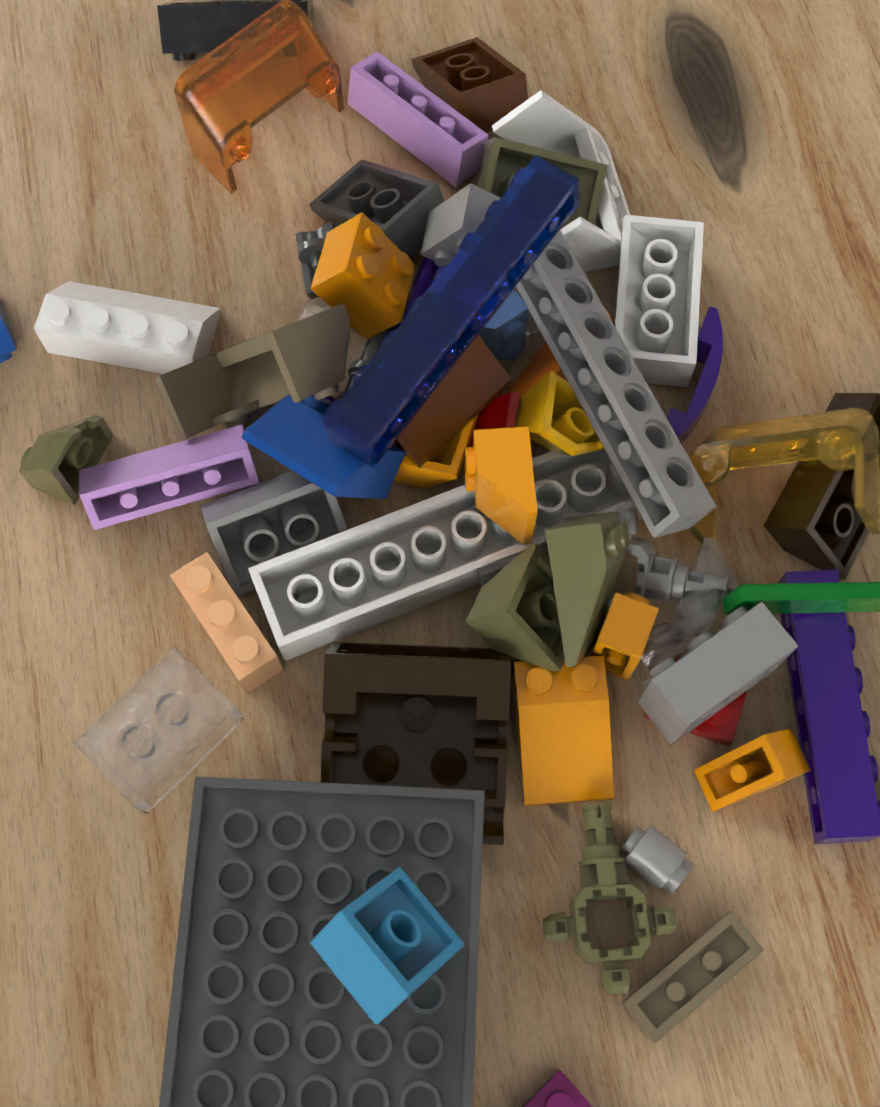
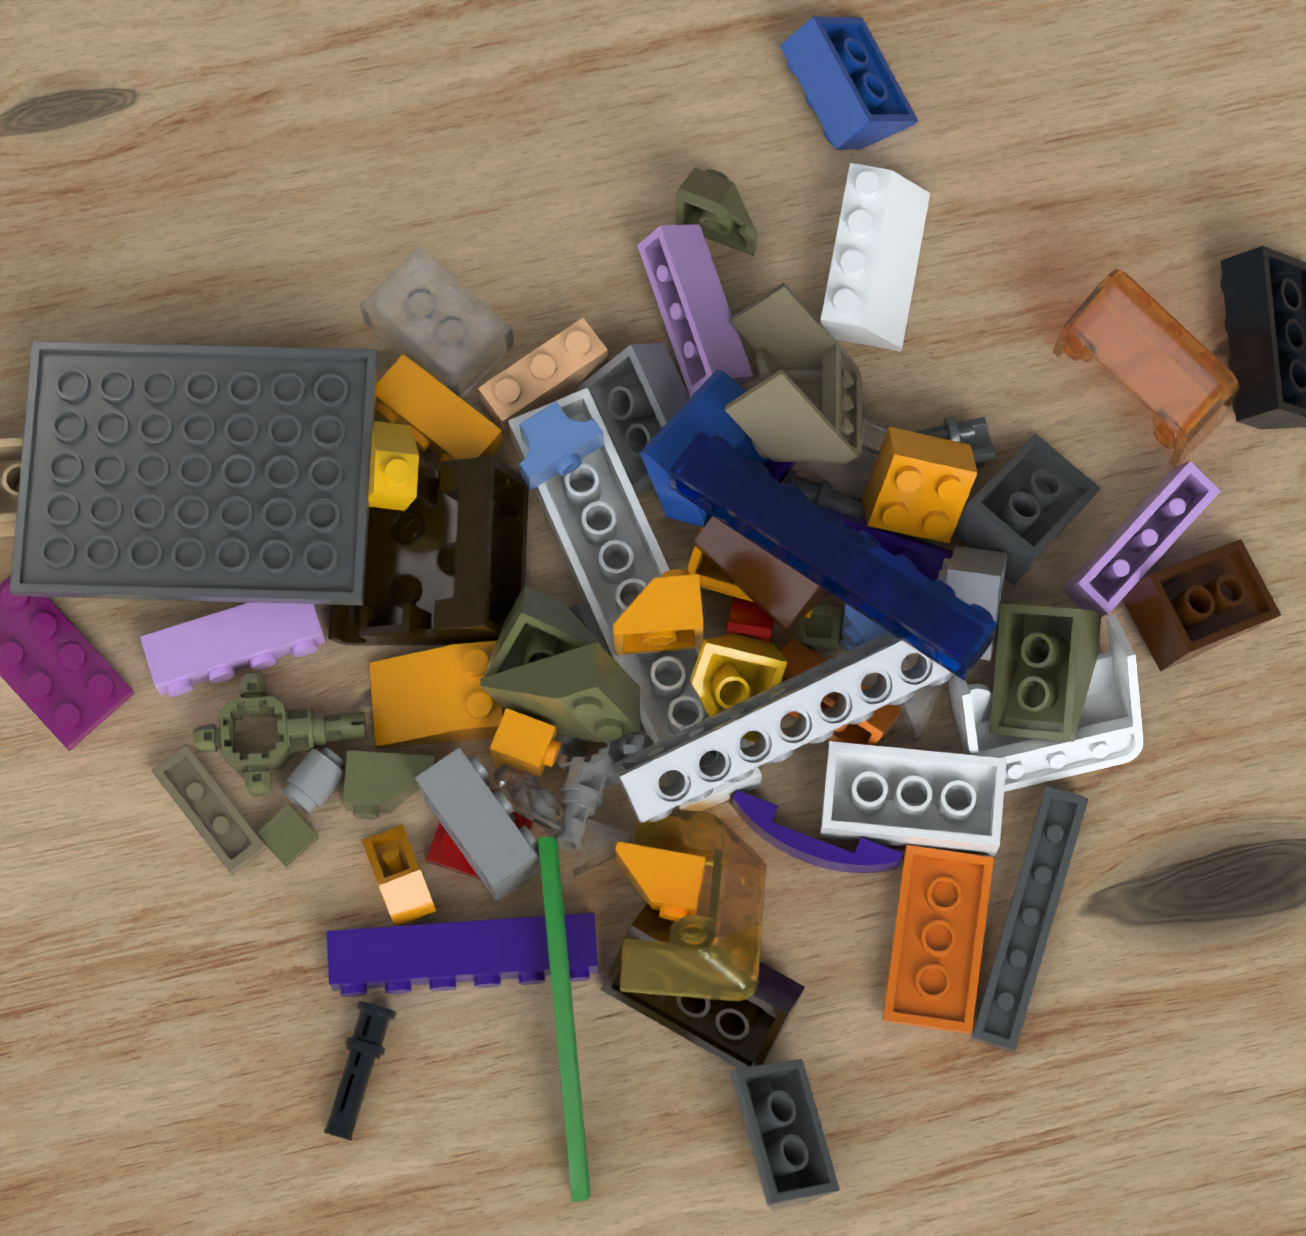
camera: 90 degrees right, 5 degrees up
dark azure slope [310,867,465,1026] -> none
none -> lavender brick [140,602,326,697]
none -> olive tile [256,803,319,867]
none -> olive slope [343,750,437,819]
none -> yellow slope [368,421,419,511]
none -> light orange brick [375,354,504,464]
none -> medium blue brick [519,402,604,490]
none -> light orange slope [615,841,706,922]
none -> orange plate [882,845,994,1035]
none -> dark grey plate [971,785,1089,1053]

